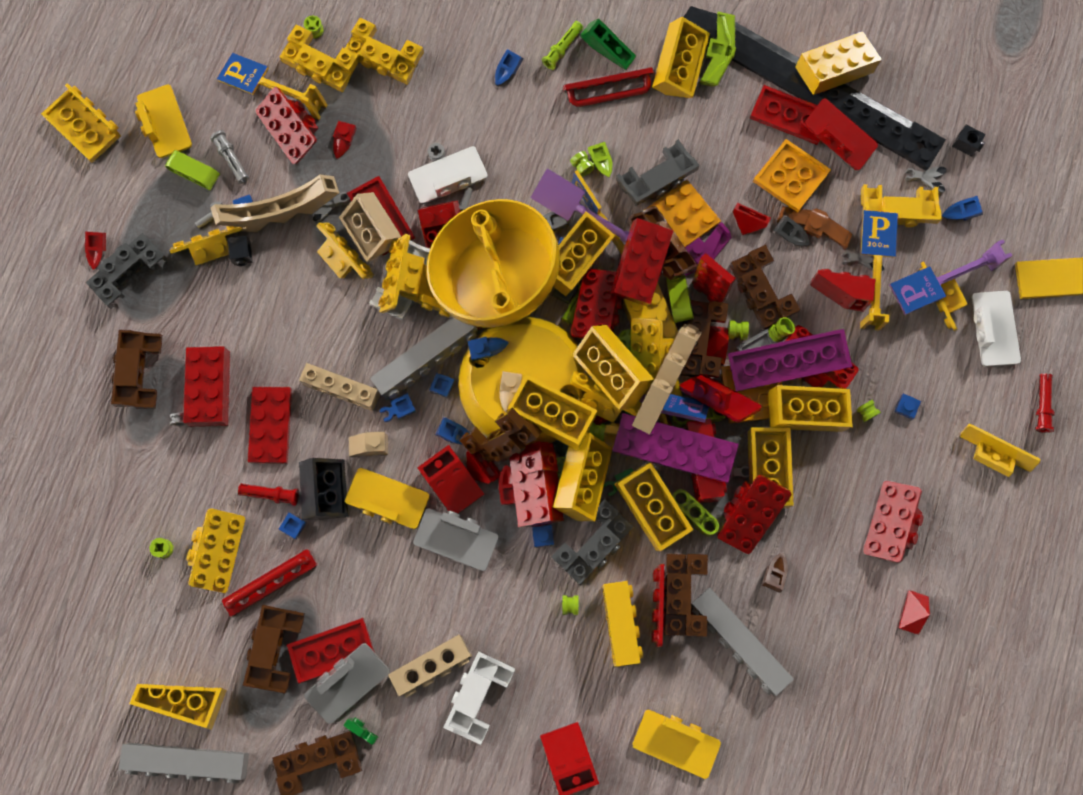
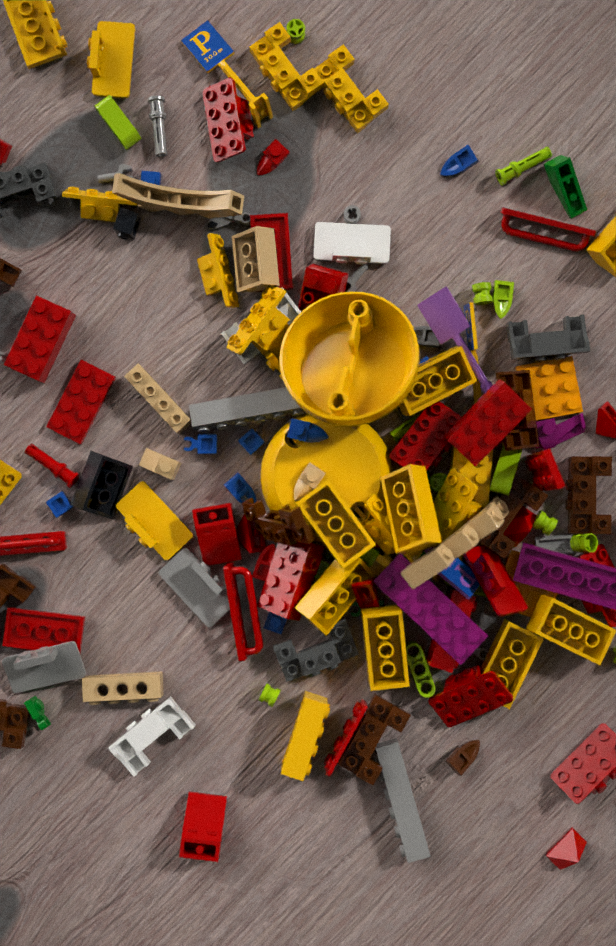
camera: 25 degrees right, 10 degrees up
yellow bracket [632,710,721,779] -> none
none -> red piece [223,563,263,661]
none -> red slope [351,577,380,609]

